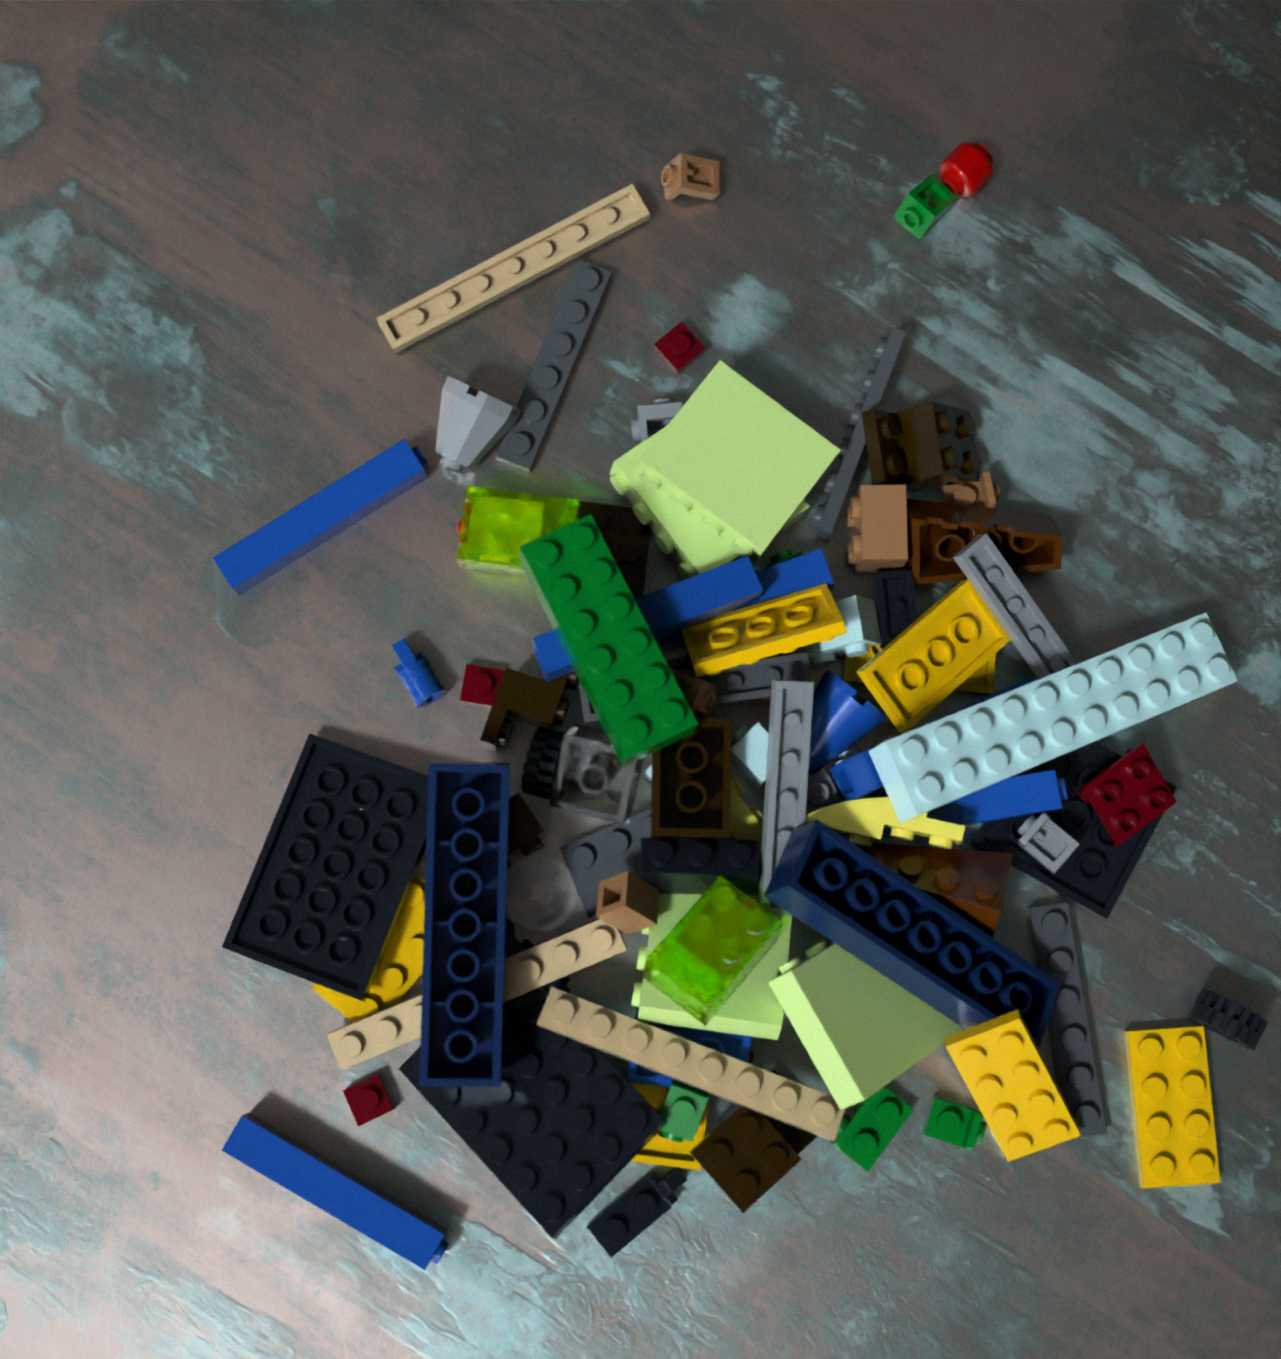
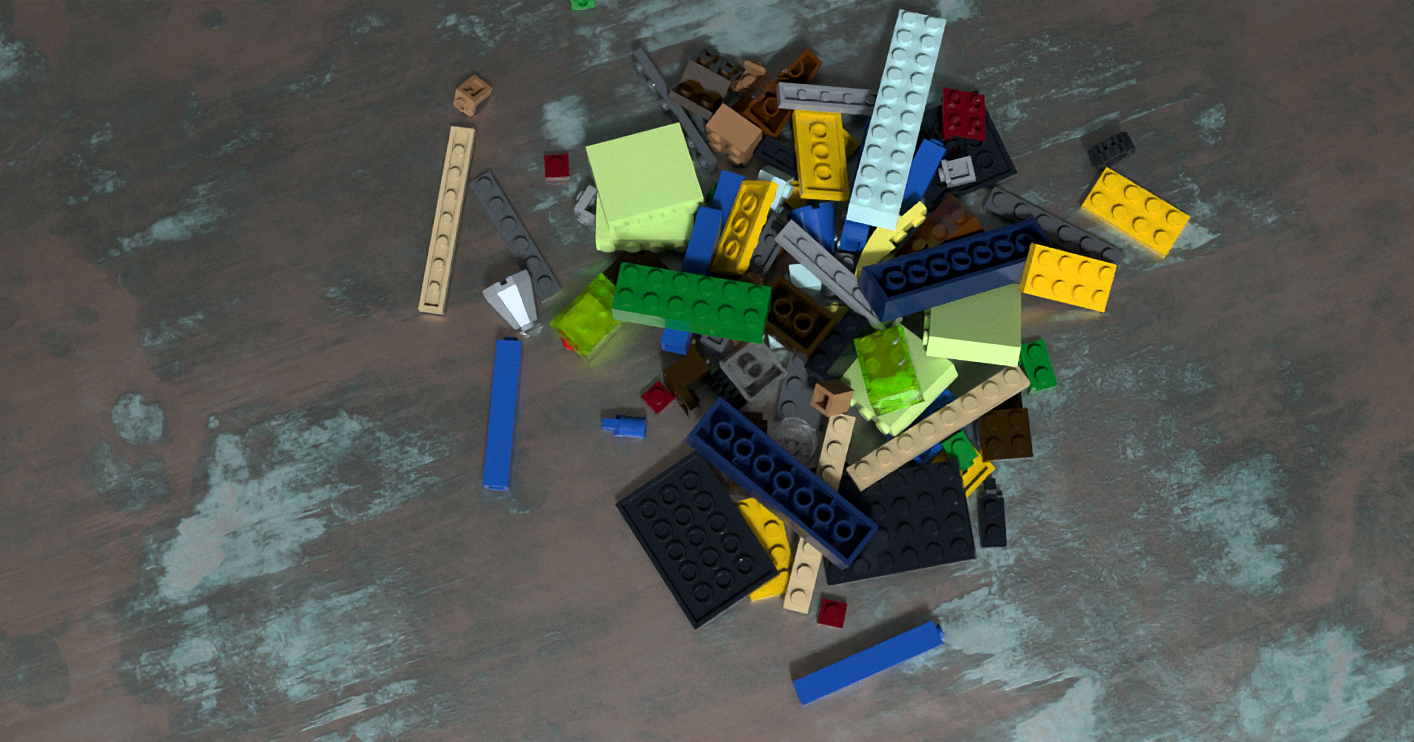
camera: 45 degrees left, 5 degrees down
green bracket [922,1097,986,1151] -> none

